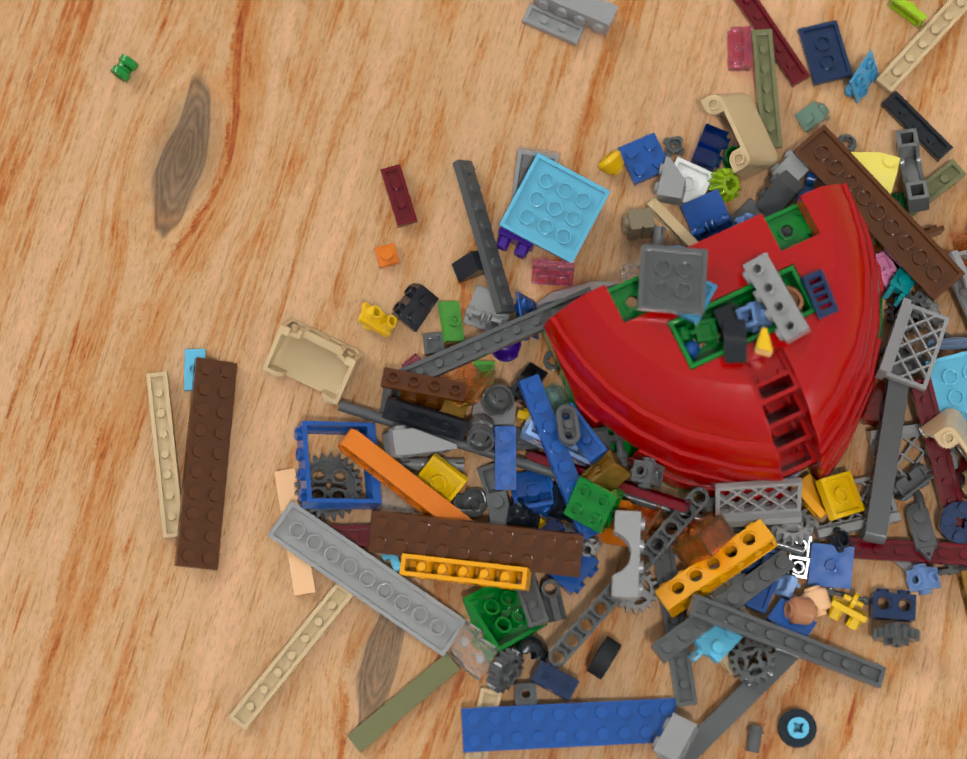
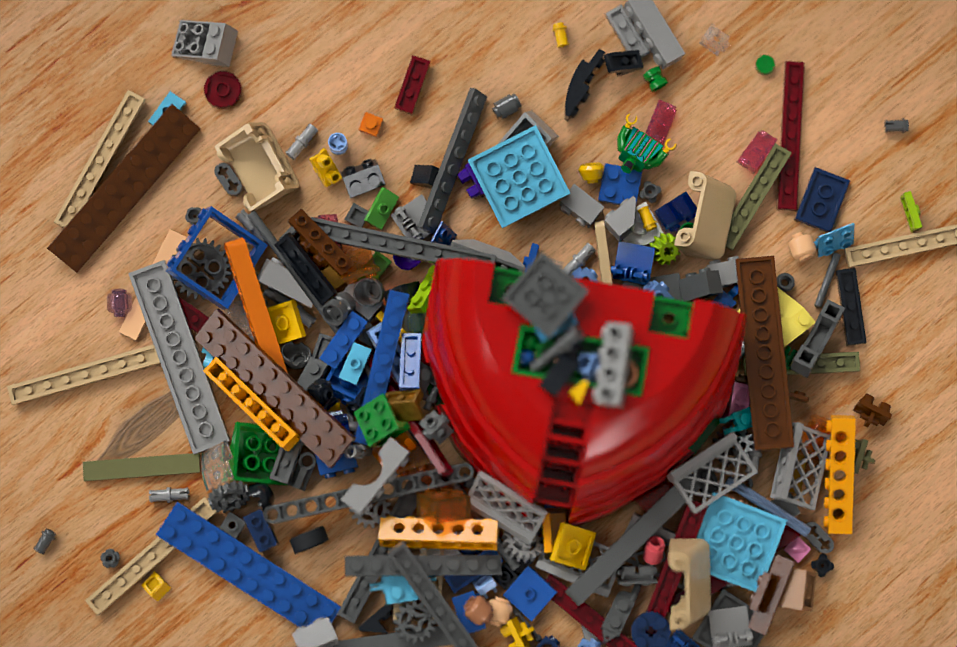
camera: 35 degrees right, 5 degrees up
clear pink plate [531,258,575,287] -> none
dark grey plate [555,404,580,447] -> none
dark tan brick [622,207,655,241] -> none
sand green bracket [795,101,830,132] -> none
dark blue slope [800,269,839,320] -> none
black plate [829,527,850,553] -> none
none -> head [107,289,132,317]
none -> light grey pin [149,487,190,503]
none -> light grey slope [171,20,238,67]
none -> dark grey plate [185,207,202,225]
none -> dark red tile [204,71,242,109]
none -> dark grey beam [214,163,243,197]
none -> light grey pin [235,209,266,243]
none -> light grey pin [285,124,318,160]
none -> light blue wheel [328,133,348,155]
none -> medium azure plate [339,342,372,385]
none -> black slope [358,604,393,634]
none -> lime plate [407,265,435,314]
none -> dark grey brick [492,94,522,119]
none -> blue plate [523,243,539,272]
none -> dark grey pin [530,324,585,373]
none -> yellow pin [552,22,569,48]
none -> light grey brick [559,184,604,228]
none -> black slope [564,48,606,121]
none -> black slope [604,50,644,76]
none -> green torso [617,113,677,174]
none -> yellow pin [637,206,657,232]
none -> green wheel [643,66,668,92]
none -> coral brick [643,536,665,565]
none -> clear pink hinge [645,99,677,145]
none -> light nougat head [788,232,816,262]
none -> dark grey bar [814,253,841,308]

